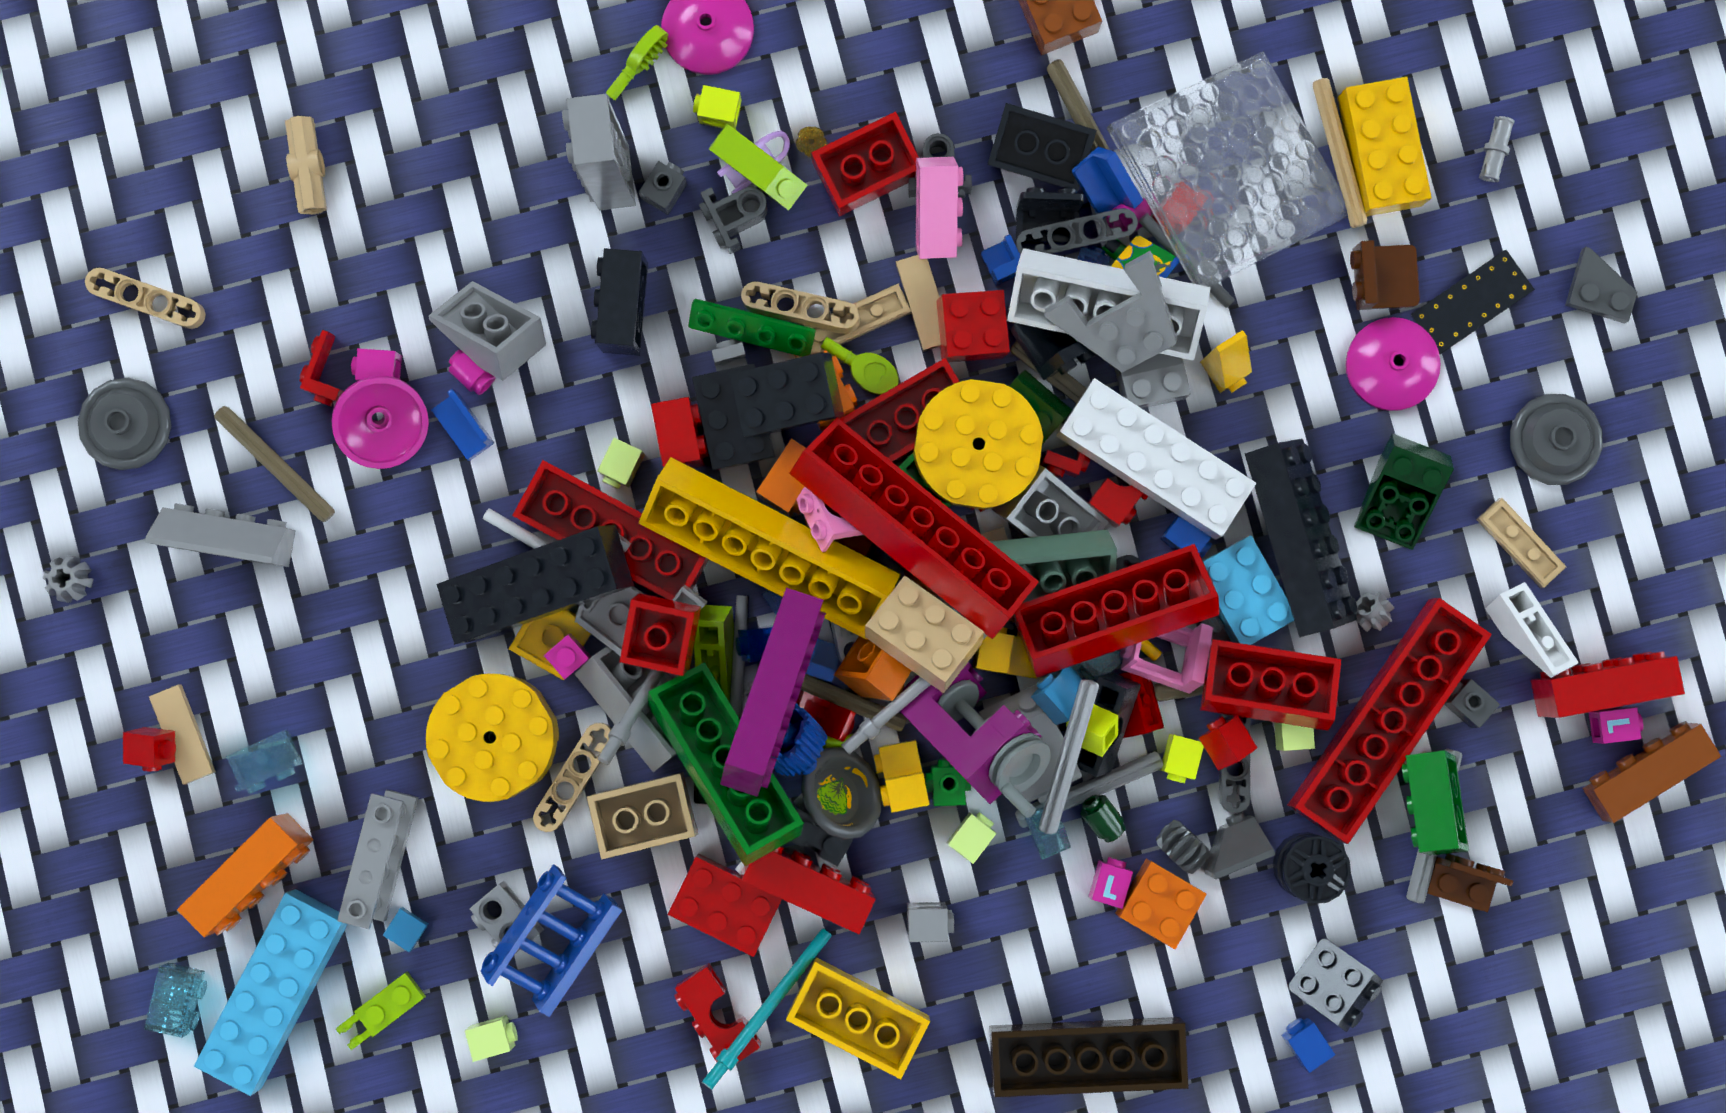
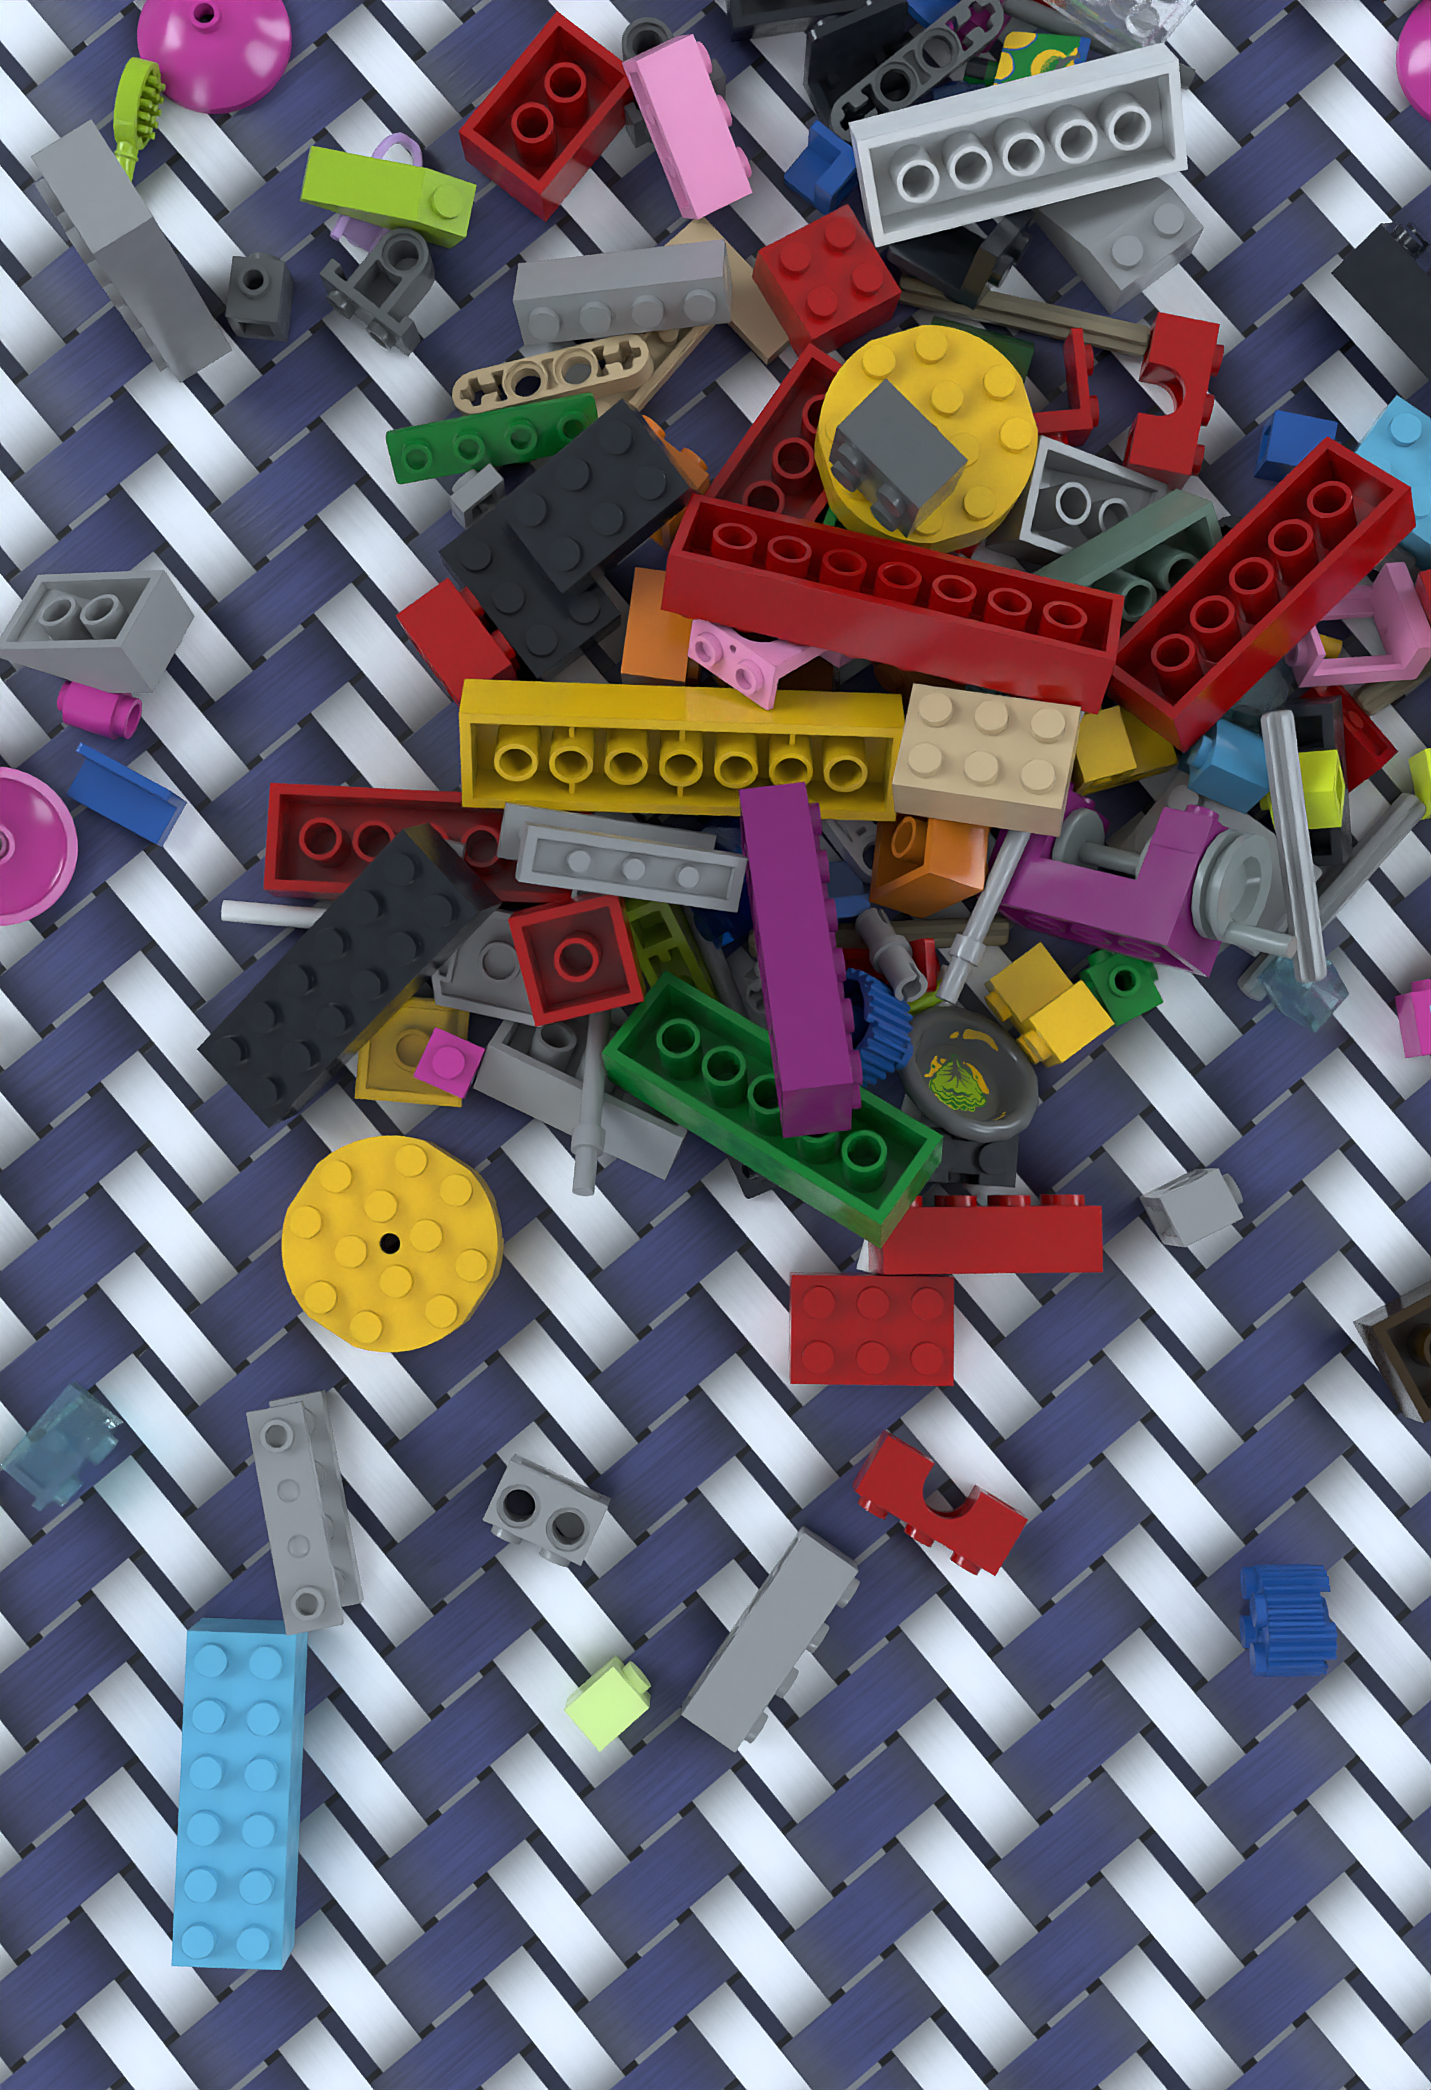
camera: 20 degrees left, 0 degrees up
clear light blue brick [144,963,207,1038] -> none
orange brick [177,813,314,937] -> none
lime hinge [336,971,426,1050] -> none
dark azure tile [383,907,429,952] -> none
blue fence [480,864,622,1017] -> none
tan beam [533,723,612,832] -> none
tan brick [587,772,698,860] -> none
black brick [591,248,648,356] -> none
yellowish green brick [597,438,645,489] -> none
neon yellow brick [693,85,742,130] -> none
teal bar [702,928,832,1090] -> none
yellow brick [786,957,930,1079] -> none
clear yellow plate [796,127,827,157] -> none
lime piece [820,337,899,395] -> none
yellowish green brick [947,812,997,864] -> none
light grey wing [1044,251,1177,373] -> none
white brick [1056,378,1256,540] -> none
dark green brick [1080,795,1126,843] -> none
yellow slope [1200,330,1252,393] -> none
none -> light grey fence [497,802,748,913]
none -> light grey brick [513,239,733,346]
none -> light grey brick [681,1525,860,1752]
none -> dark grey brick [829,379,968,538]
none -> light grey pin [855,908,928,1002]

